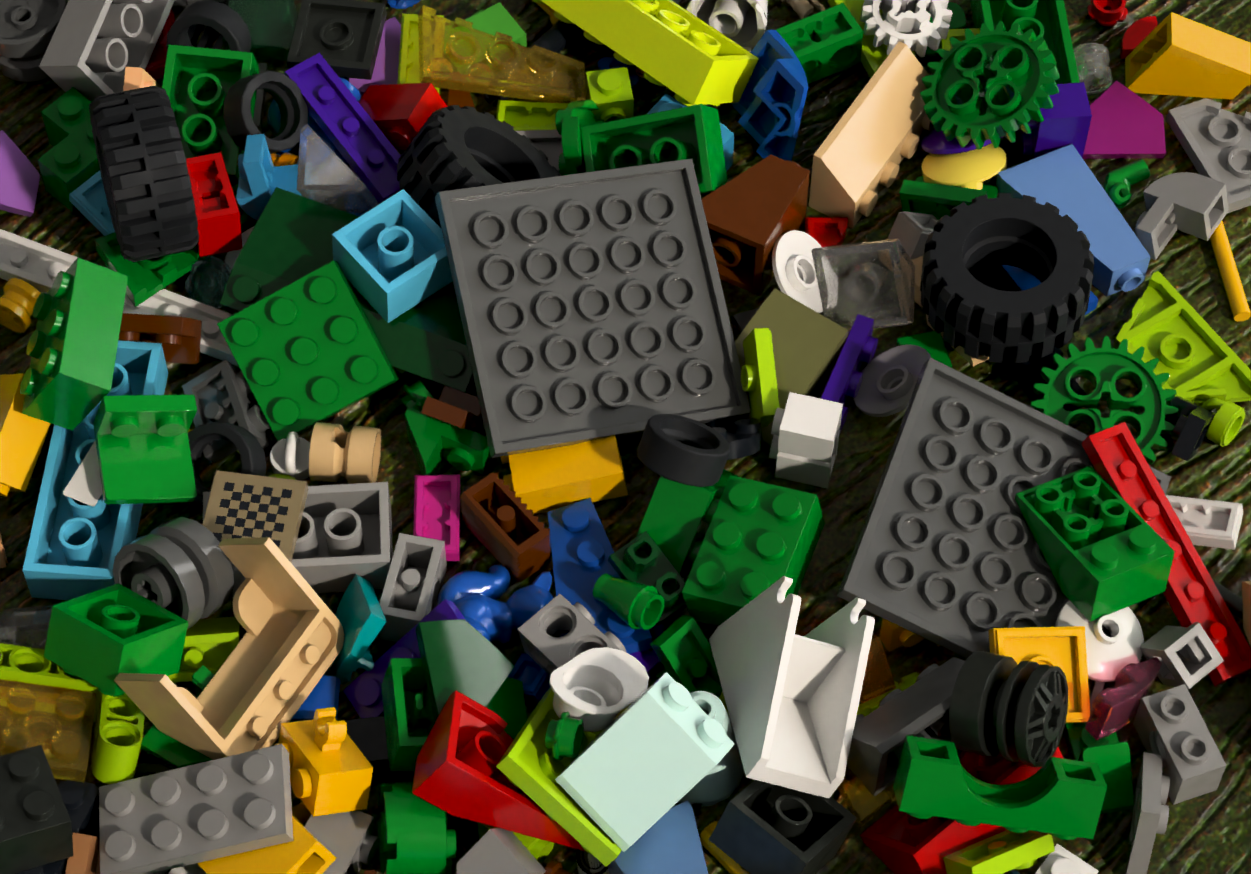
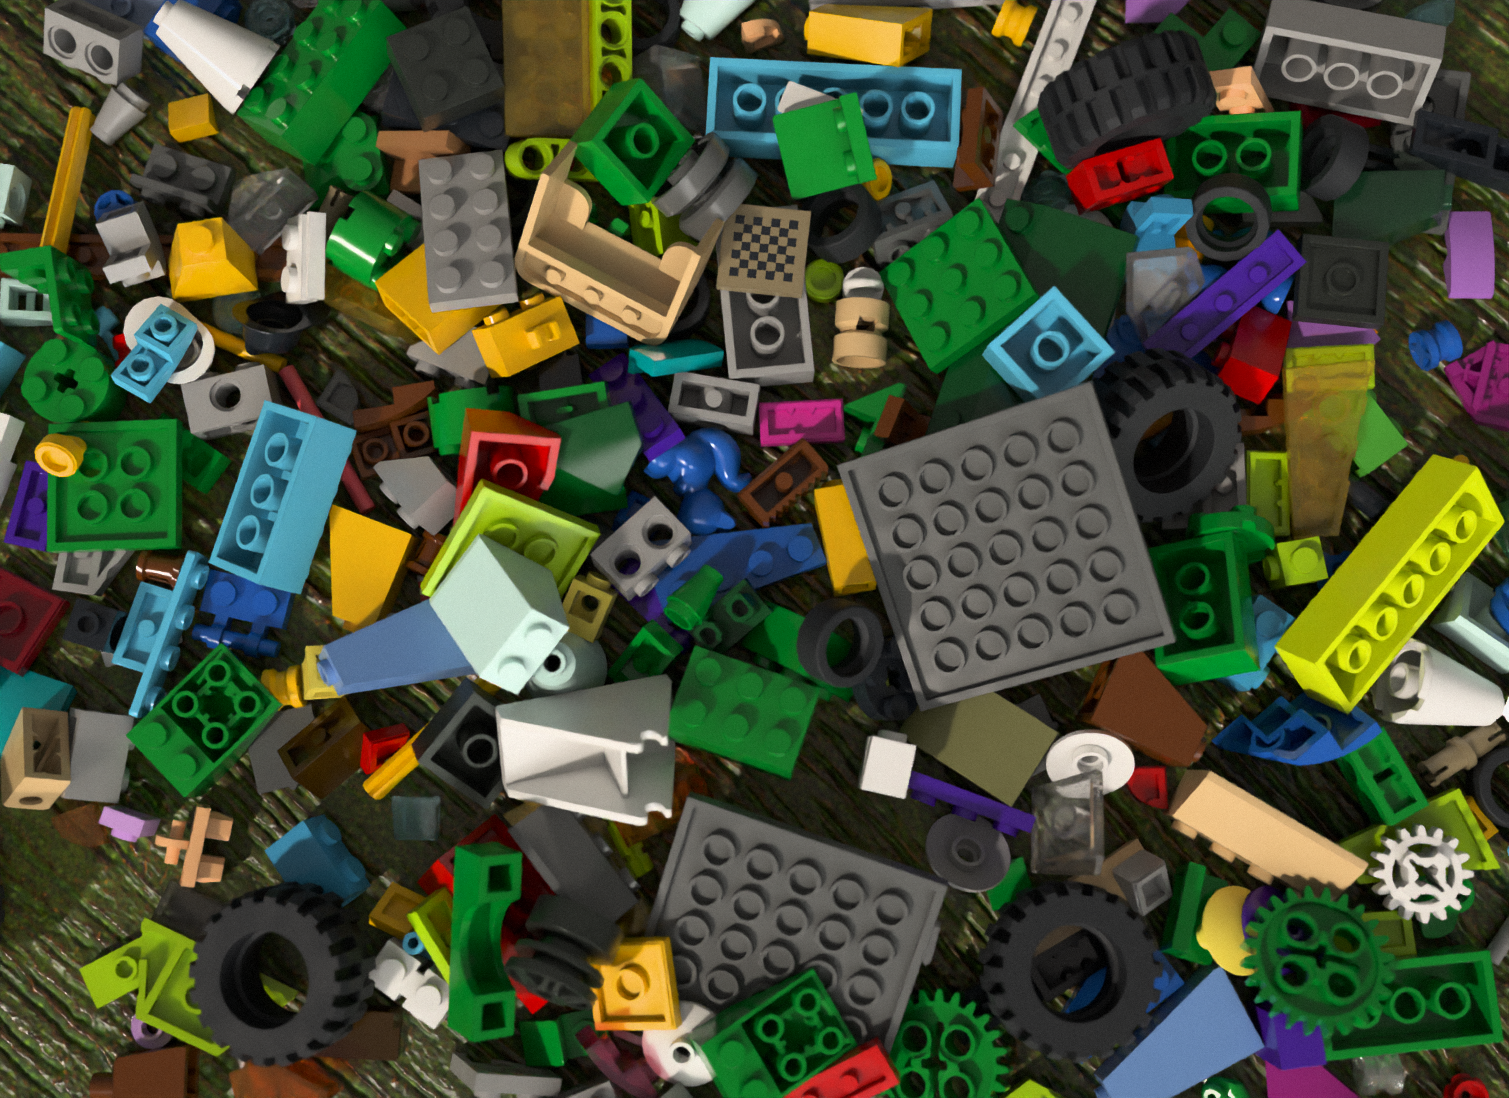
camera: 90 degrees right, 25 degrees up
green brick [20,258,128,431] -> none
green plate [400,379,434,411] -> none
green plate [545,712,584,760] -> none
white piece [549,647,649,732] -> none
lime plate [741,328,780,427] -> none

